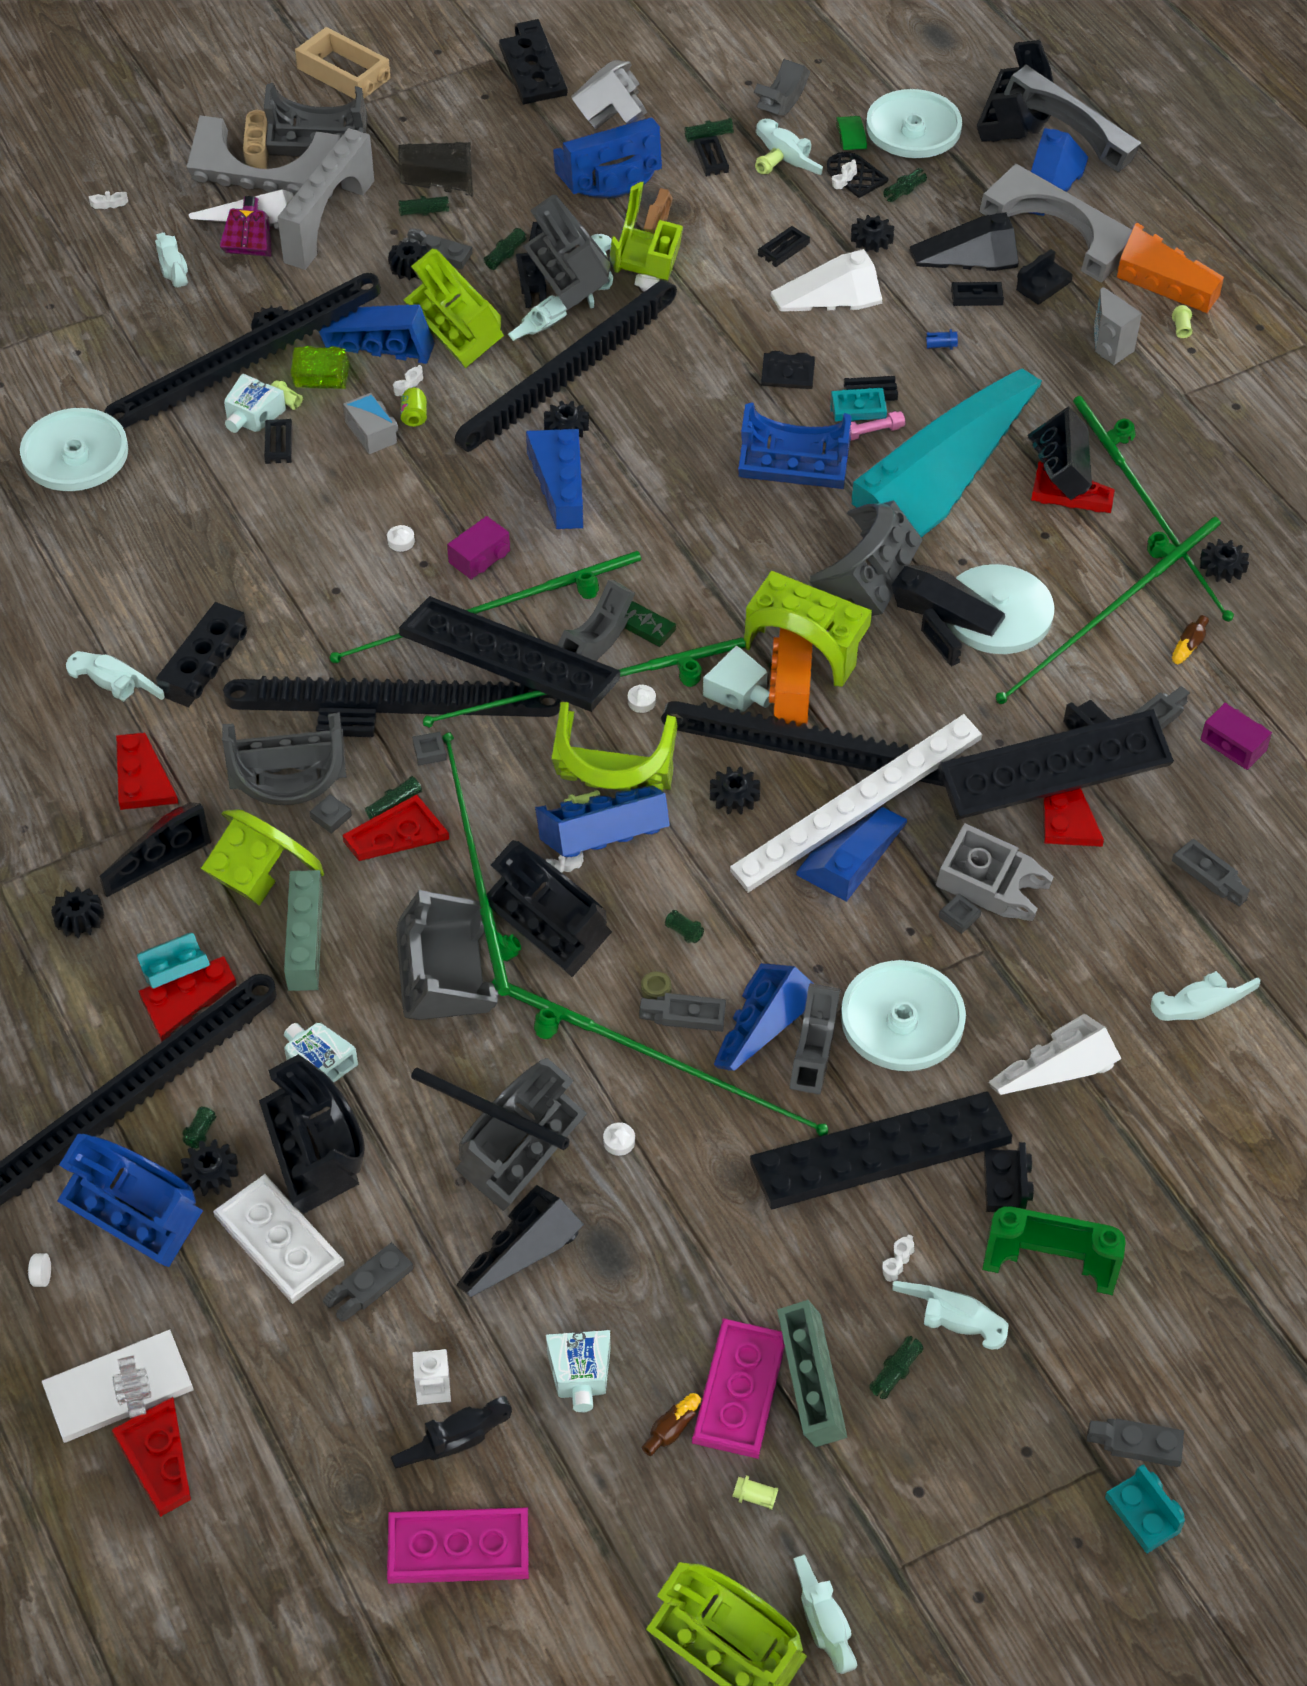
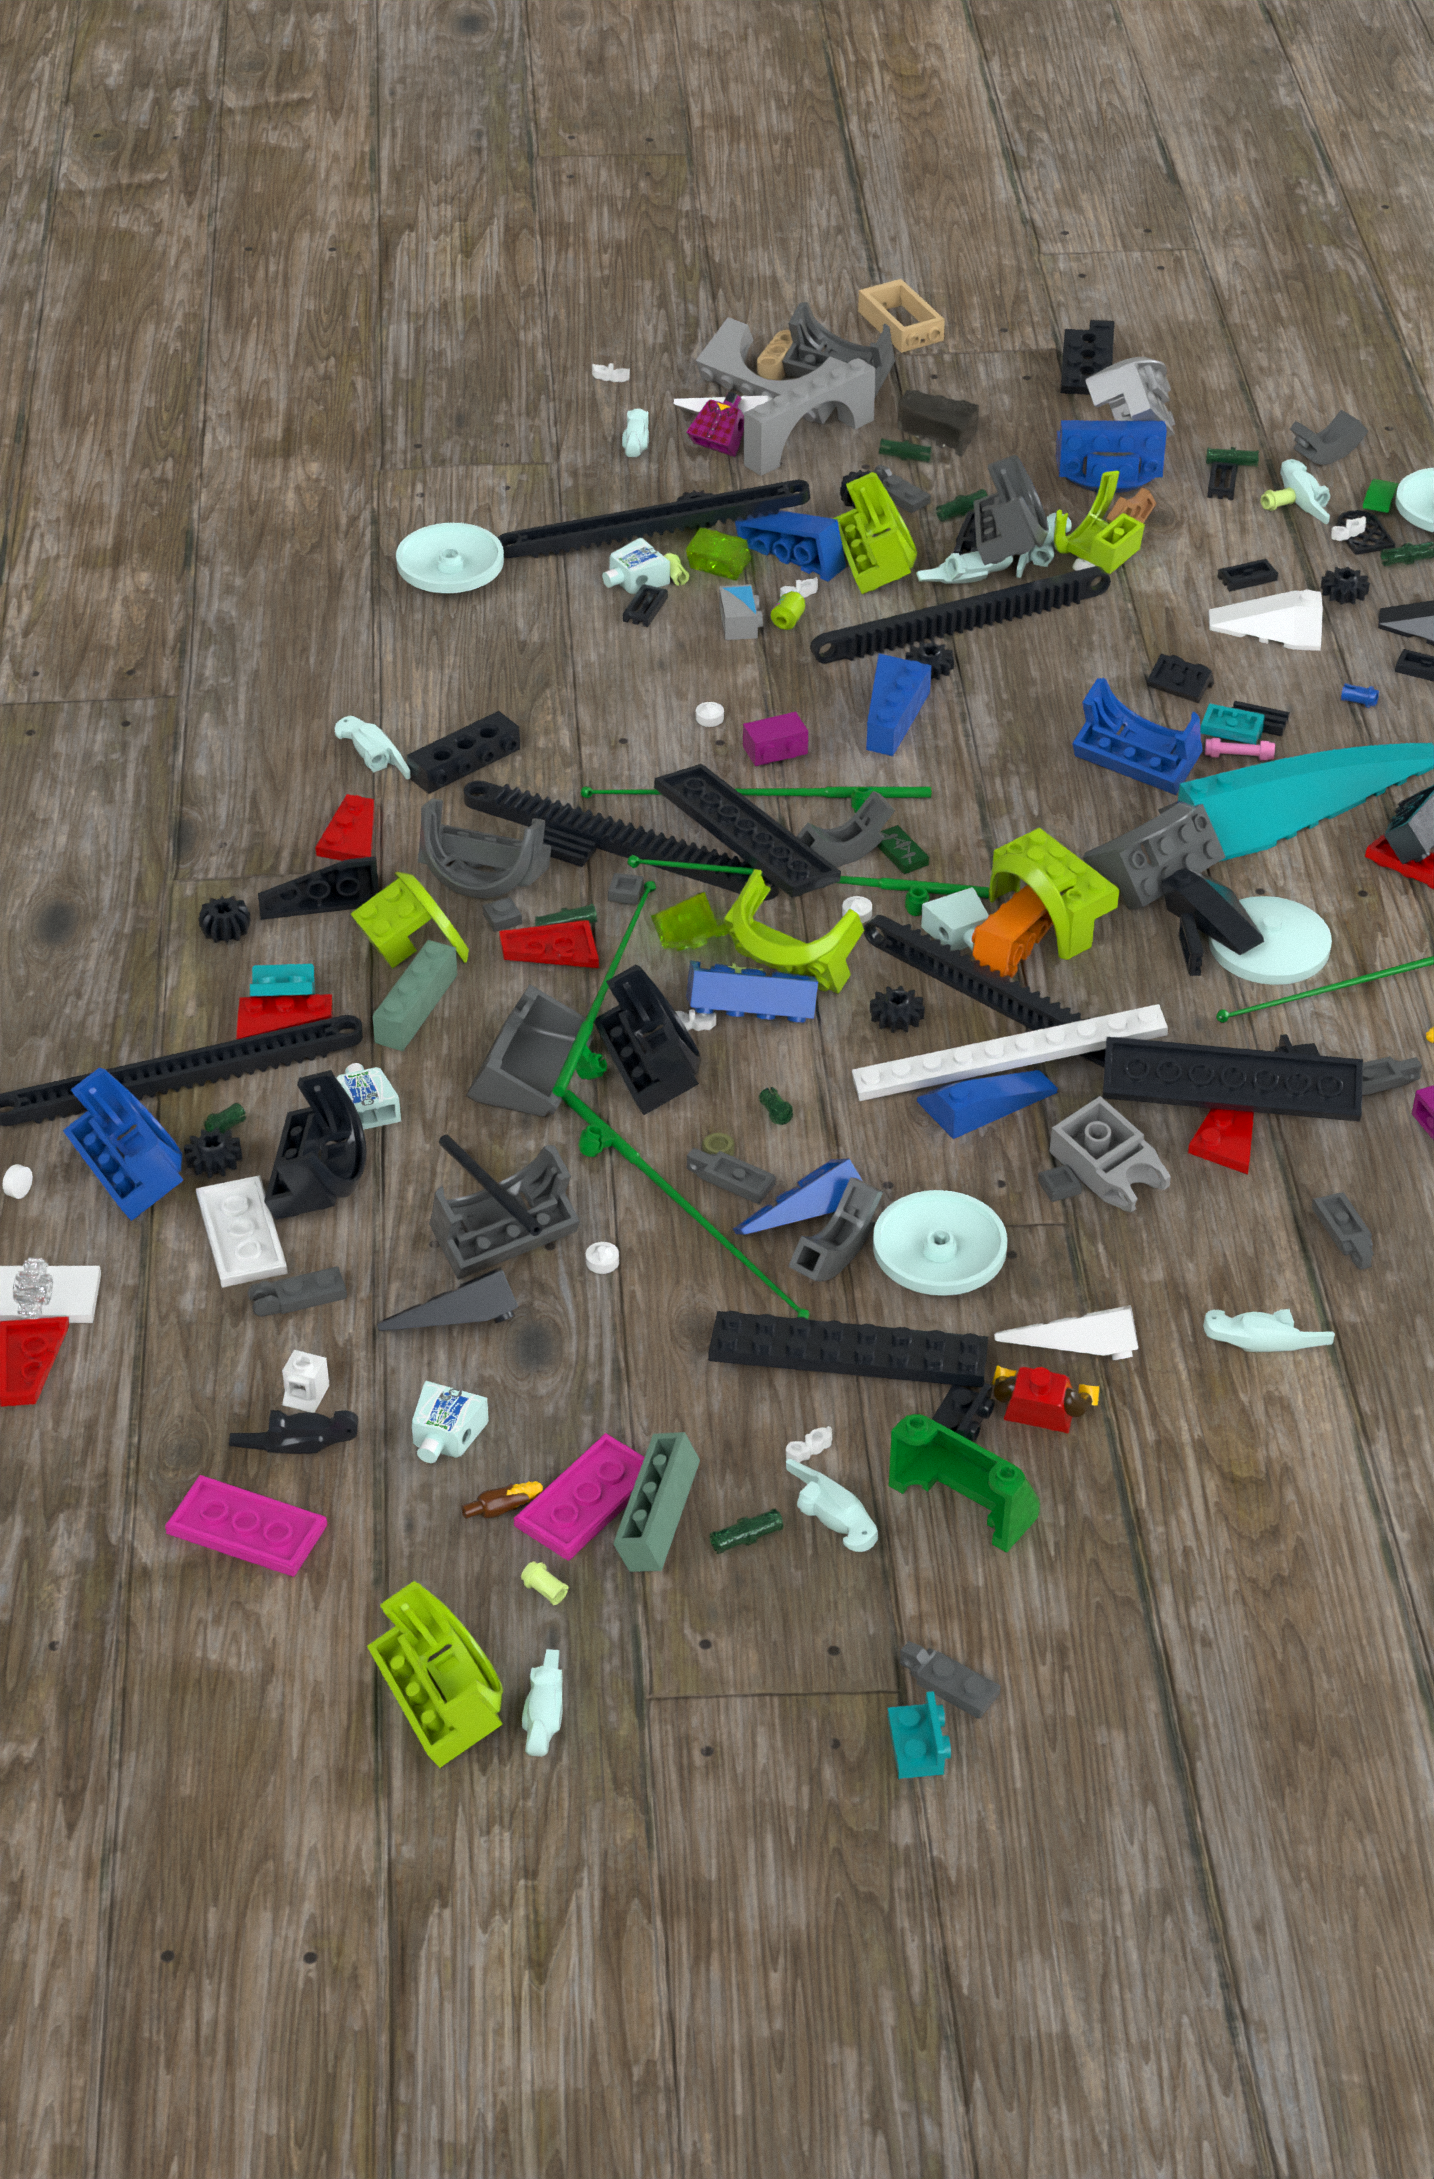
camera: 25 degrees right, 10 degrees down
none -> clear neon green bracket [650,892,729,951]
none -> red torso [992,1365,1100,1433]

